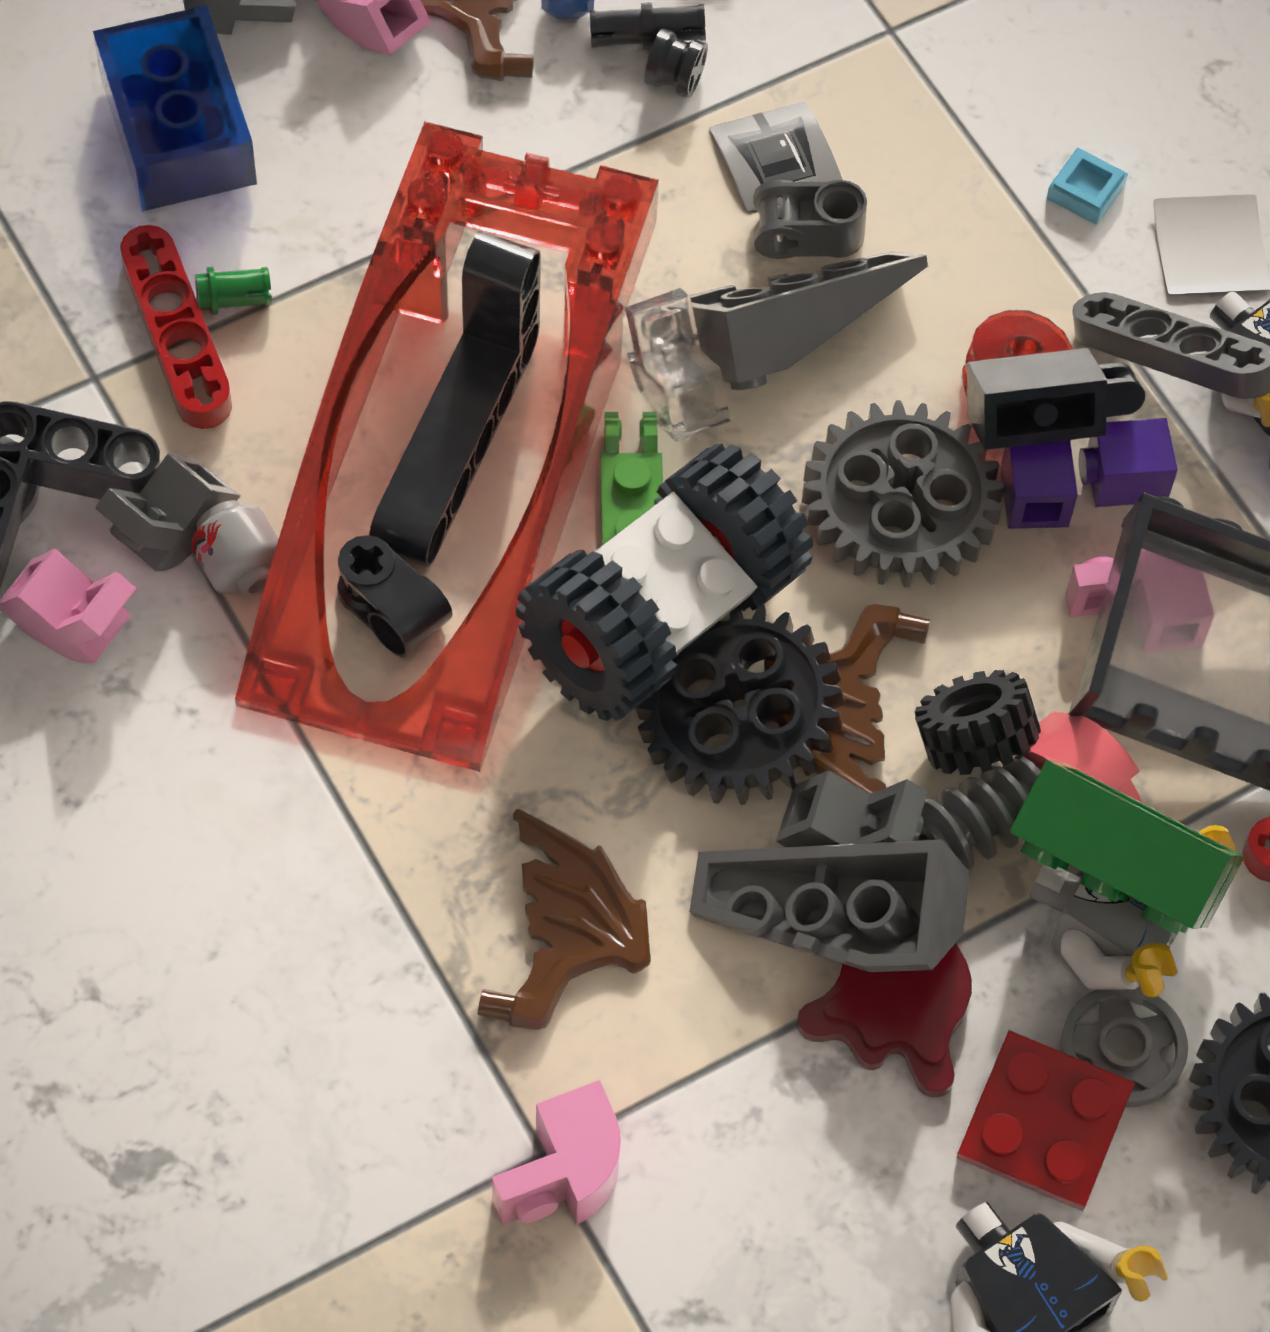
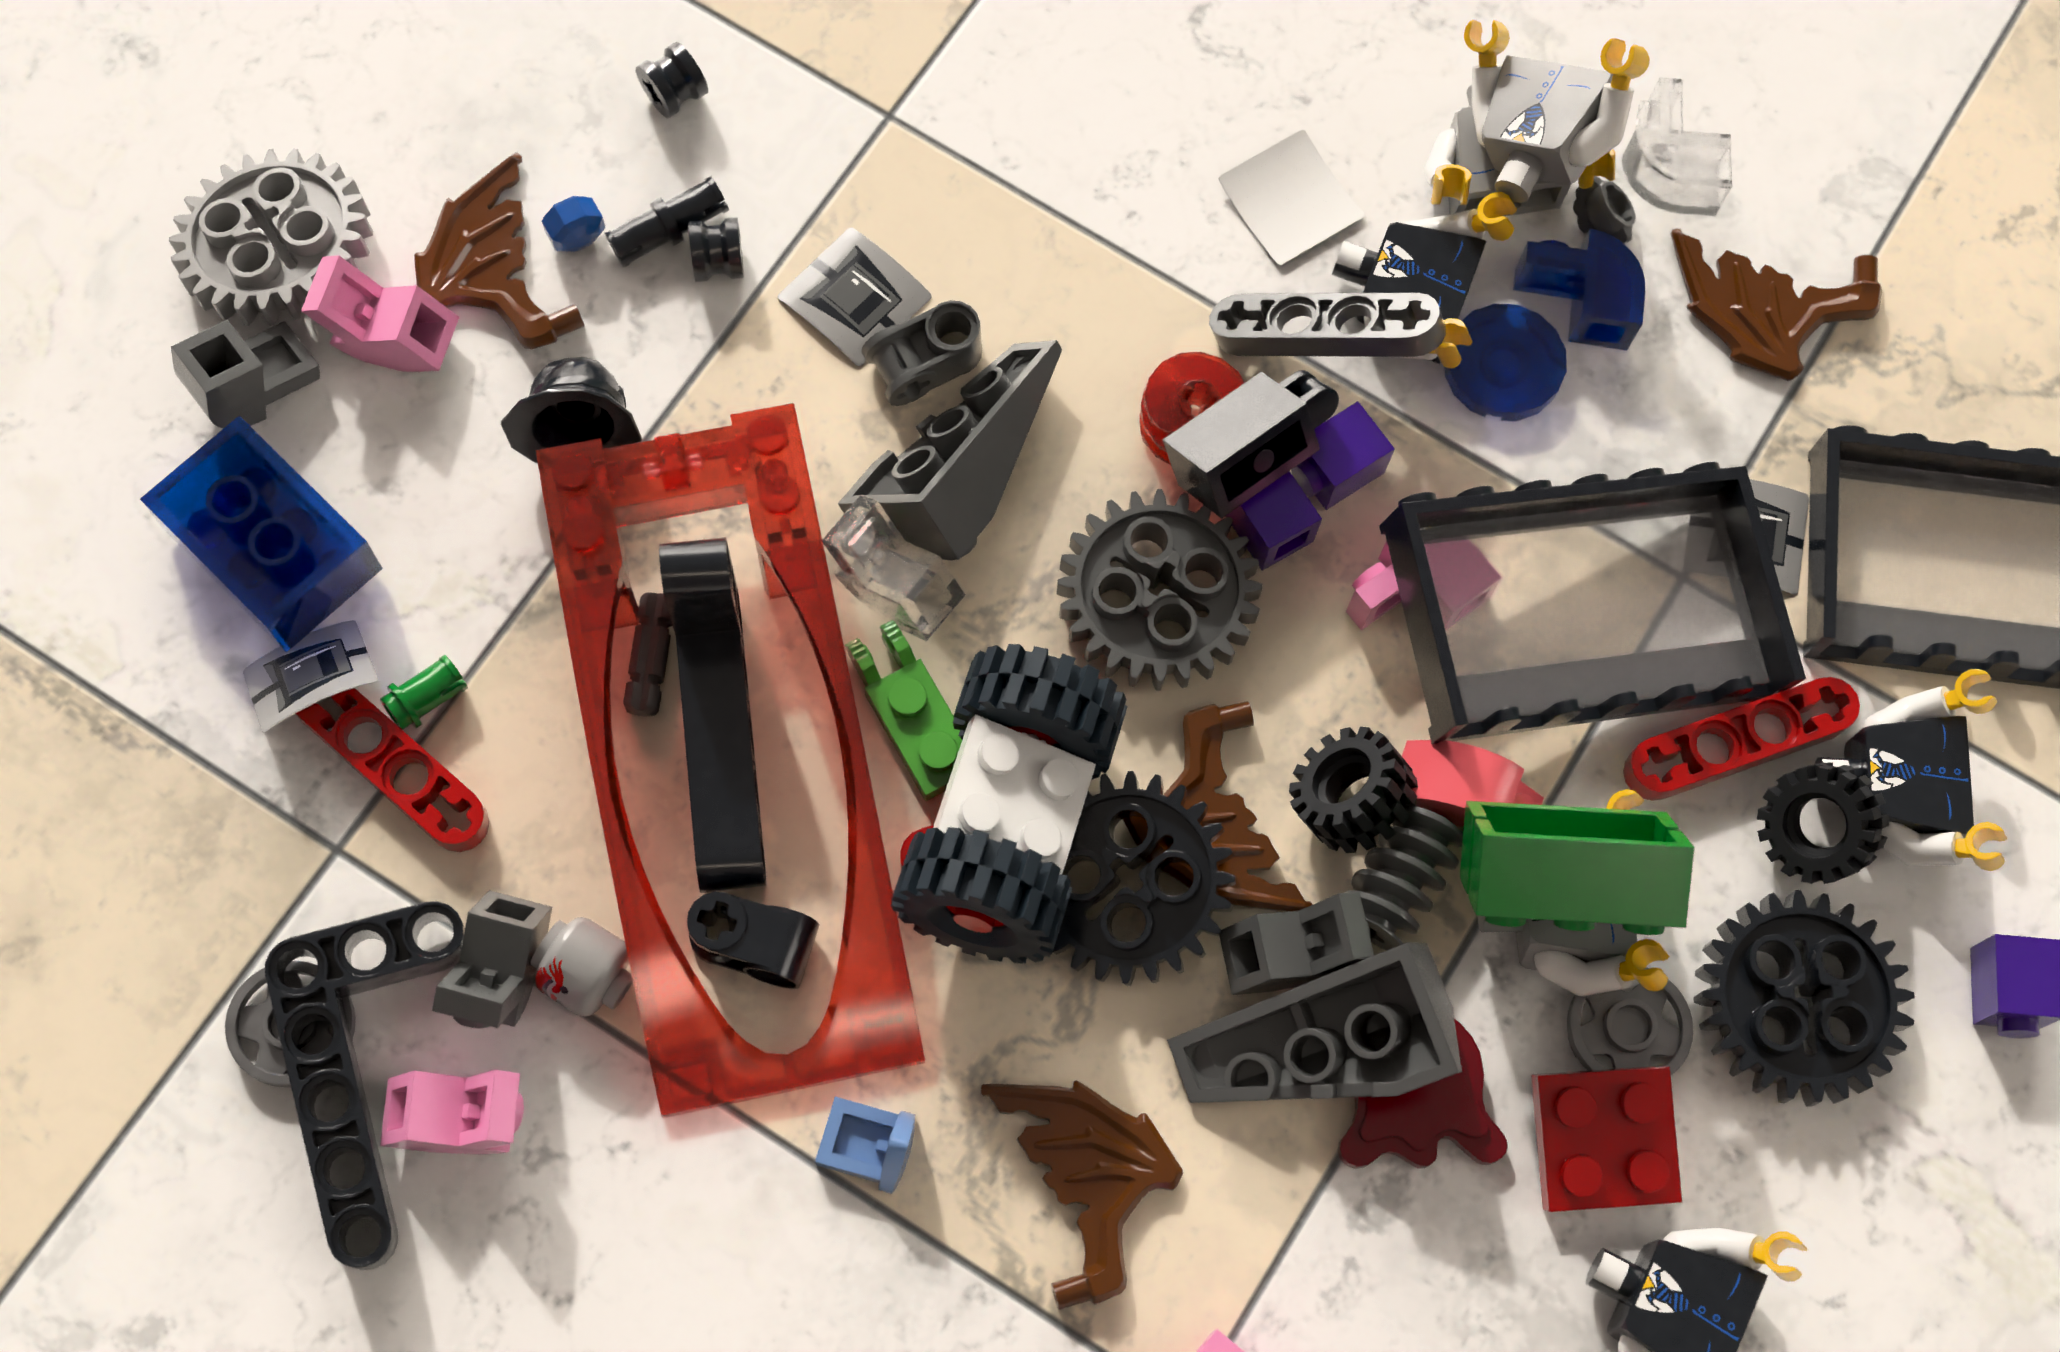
camera: 30 degrees left, 10 degrees up
medium azure tile [1046,147,1128,225] -> none
none -> sticker [243,620,378,733]
none -> black piece [501,357,642,468]
none -> dark grey axle [623,592,672,716]
none -> medium blue tile [815,1097,915,1194]

